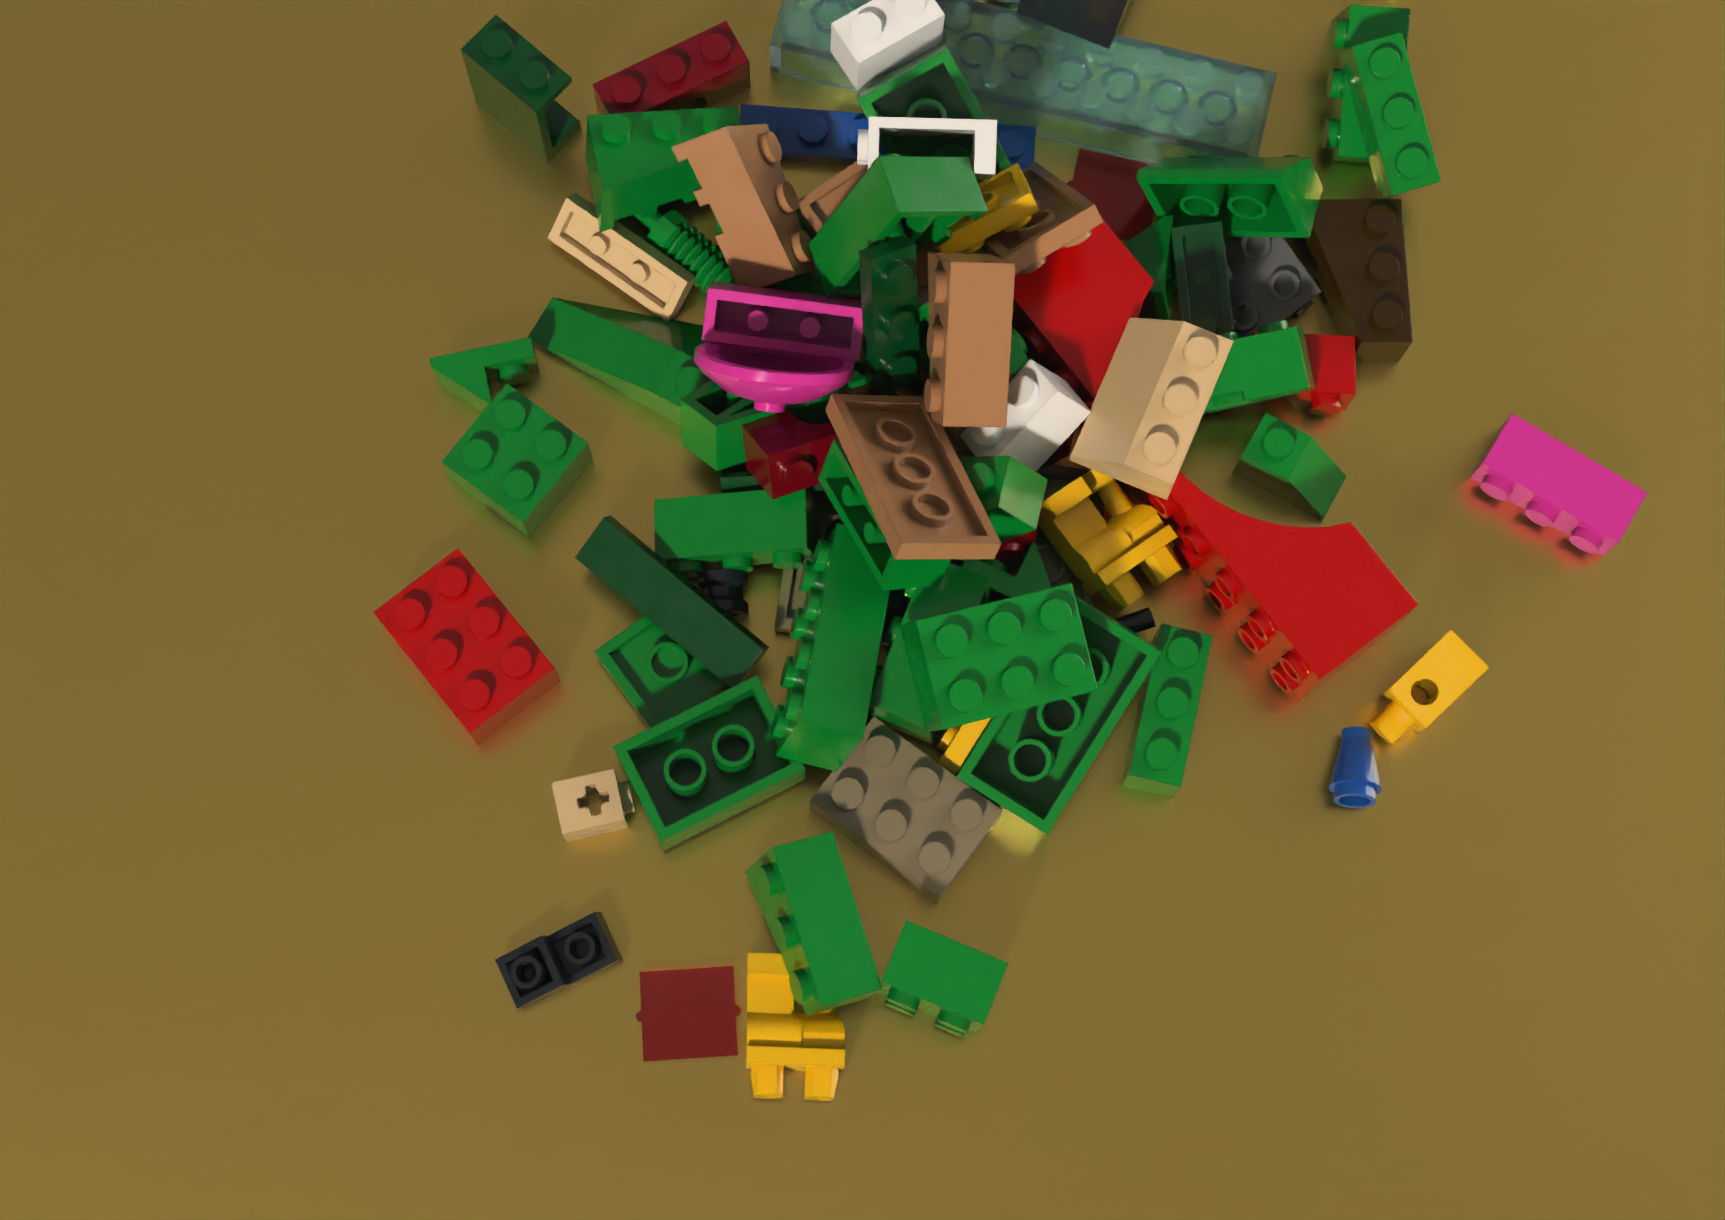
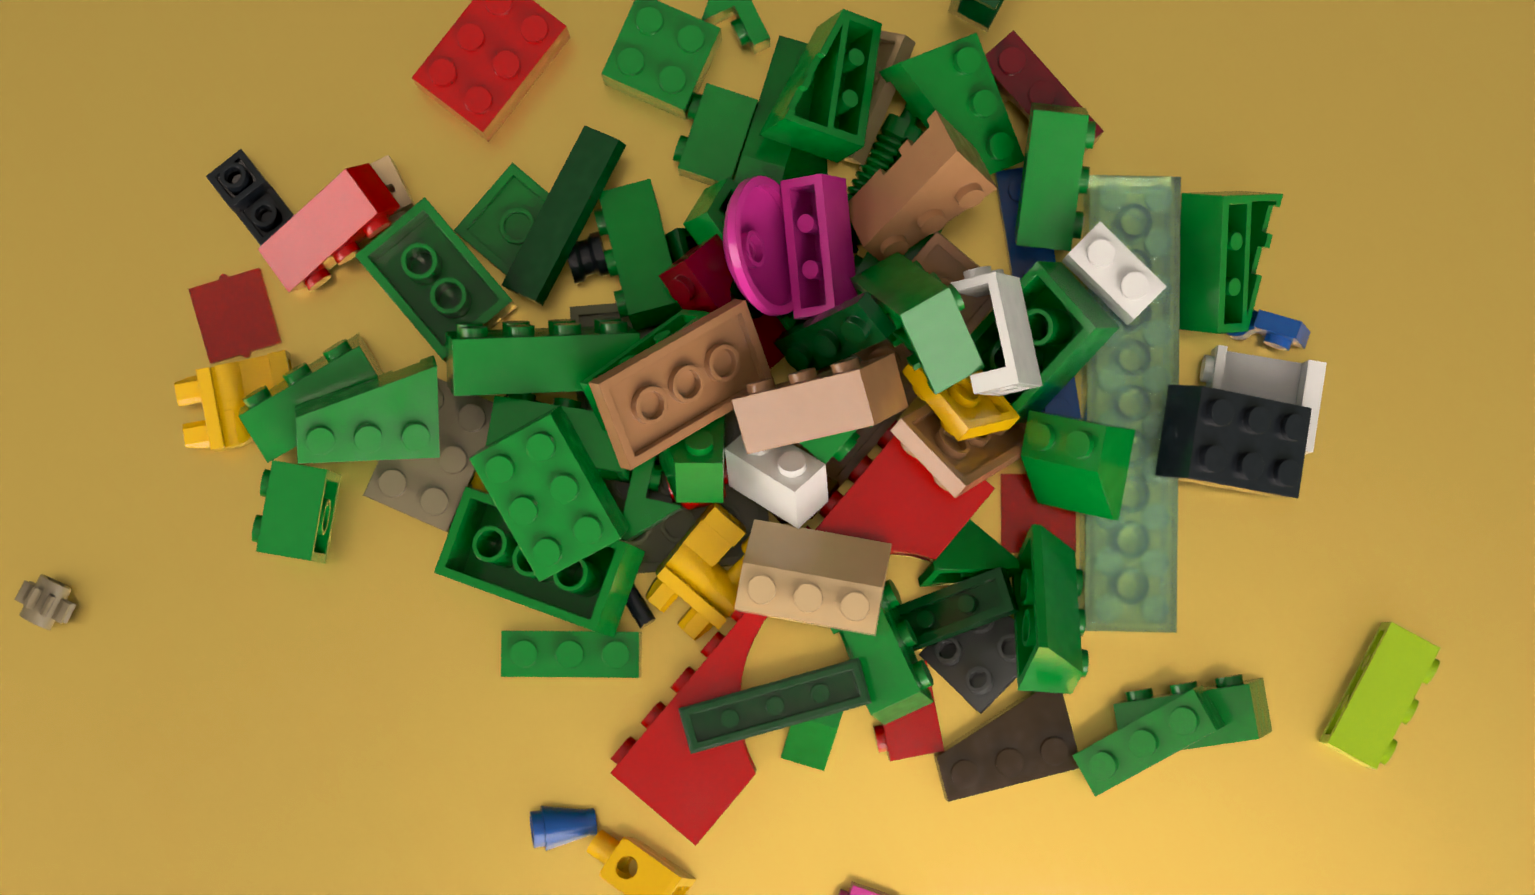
camera: 85 degrees right, 10 degrees up
none -> brick [258,163,401,292]
none -> green wedge [295,355,440,464]
none -> green brick [673,83,758,186]
none -> dark green tile [678,658,872,754]
none -> green wedge [759,9,882,163]
none -> green brick [1014,102,1096,251]
none -> green slope [1021,410,1136,521]

